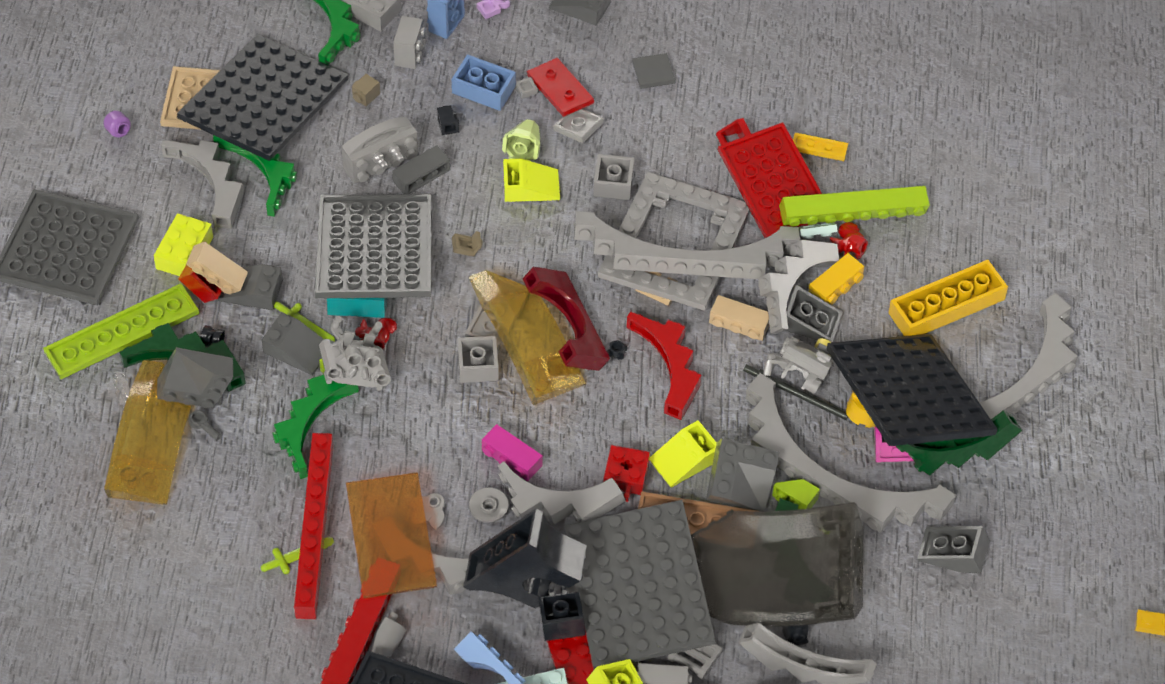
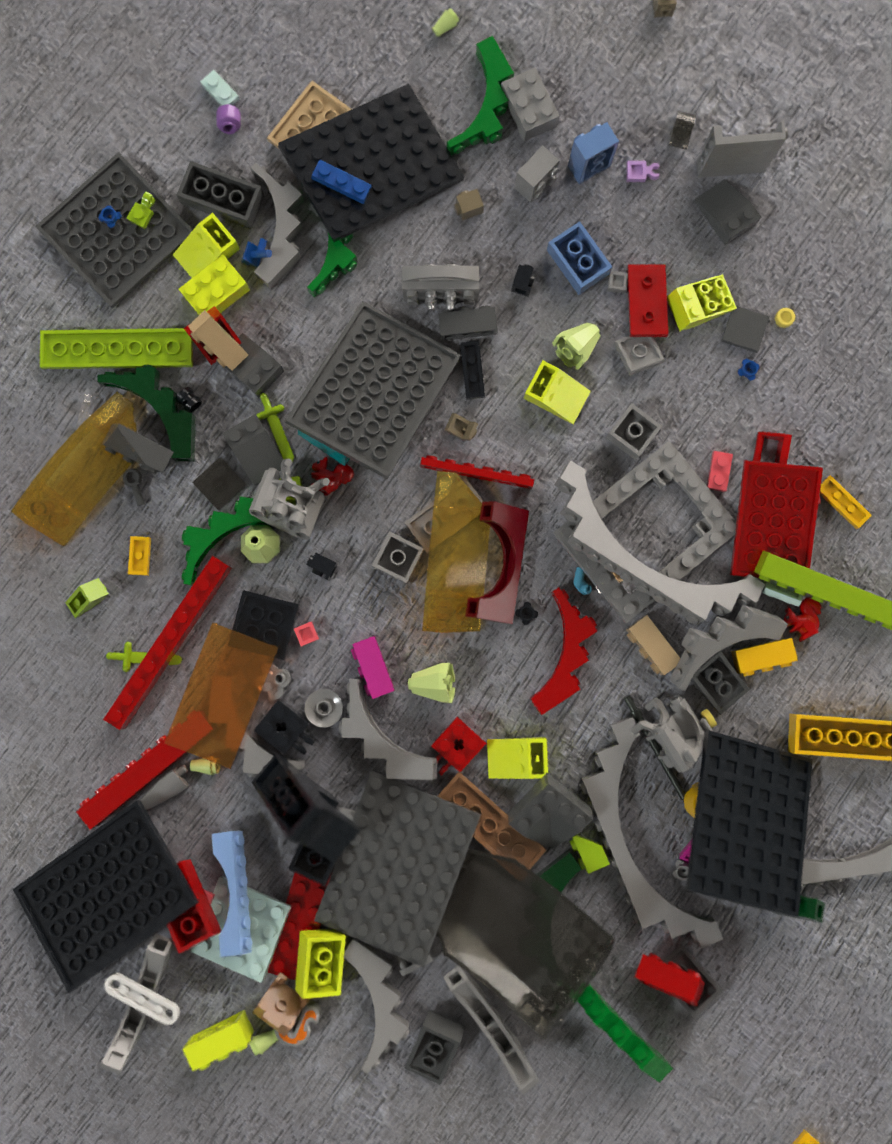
camera: 30 degrees right, 30 degrees up
none -> lime slope [65,578,109,618]
none -> blue plate [99,206,122,228]
none -> lime plate [127,192,156,229]
none -> yellow plate [128,536,151,576]
none -> neon yellow slope [173,213,240,278]
none -> dark grey brick [177,161,264,229]
none -> yellowish green cone [190,756,221,776]
none -> clear smoke plate [192,457,247,511]
none -> light aqua plate [200,70,240,106]
none -> black plate [228,590,300,660]
none -> blue arm [241,238,272,267]
none -> yellowish green cone [241,525,280,563]
none -> black hinge [254,699,315,755]
none -> coral plate [294,621,319,647]
none -> black brick [306,553,338,581]
none -> blue plate [311,160,372,204]
none -> yellowish green cone [408,663,455,703]
none -> red plate [420,455,535,490]
none -> black plate [460,341,485,400]
none -> green arch [564,971,673,1083]
none -> medium azure arm [573,567,592,595]
none -> red brick [635,953,705,1007]
none -> neon yellow slope [667,274,737,331]
none -> light grey plate [673,859,689,881]
none -> coral plate [707,451,733,492]
none -> blue plate [738,359,760,381]
none -> light yellow tile [775,308,795,328]

